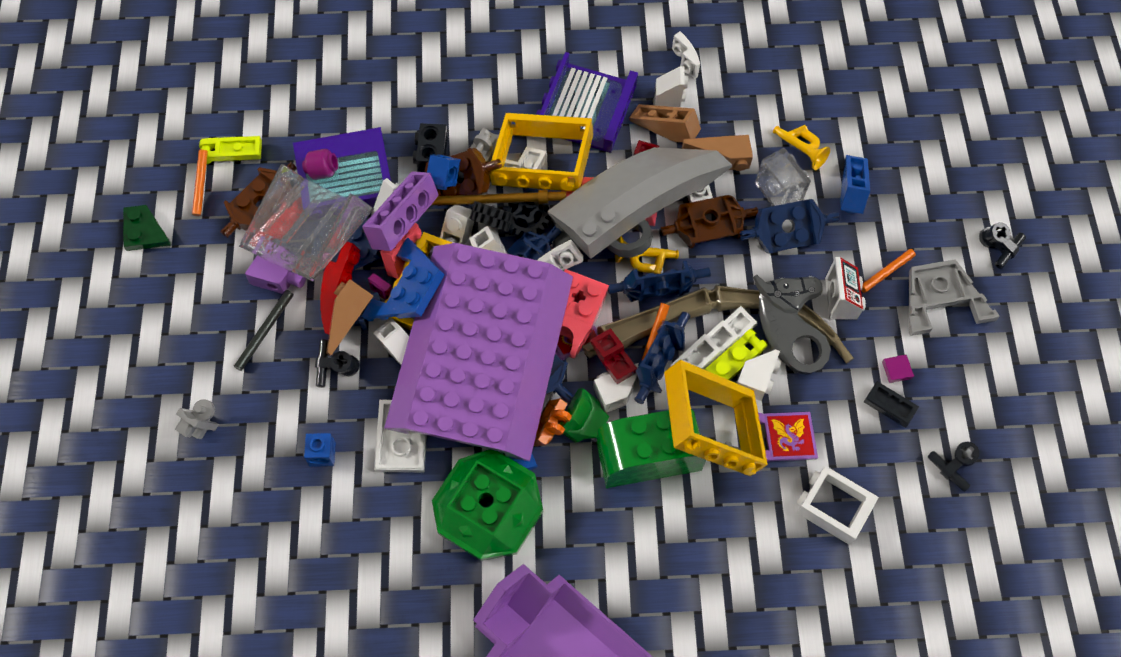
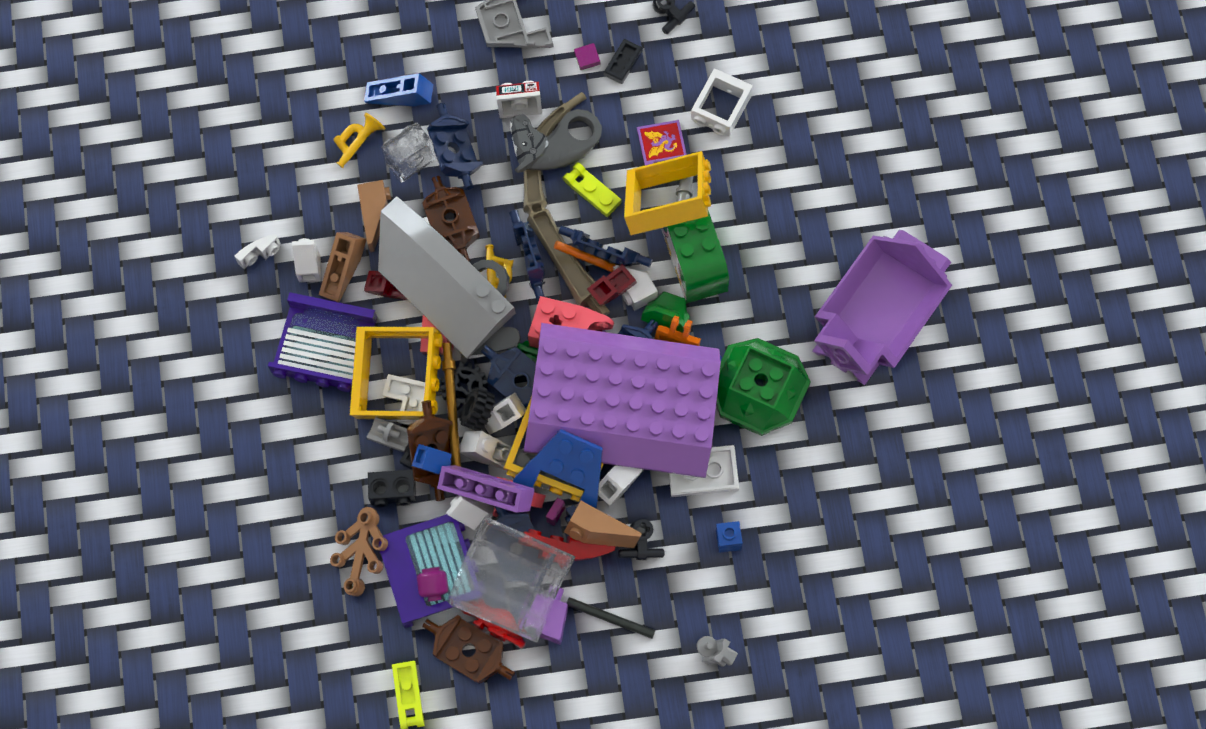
camera: 90 degrees left, 5 degrees up
orange bar [192,149,208,216] -> none
white slope [537,240,583,270] -> none
white slope [670,306,757,370] -> none
white slope [737,349,781,401] -> none
orange bar [861,249,916,293] -> none
none -> medium nougat plant [330,507,388,597]

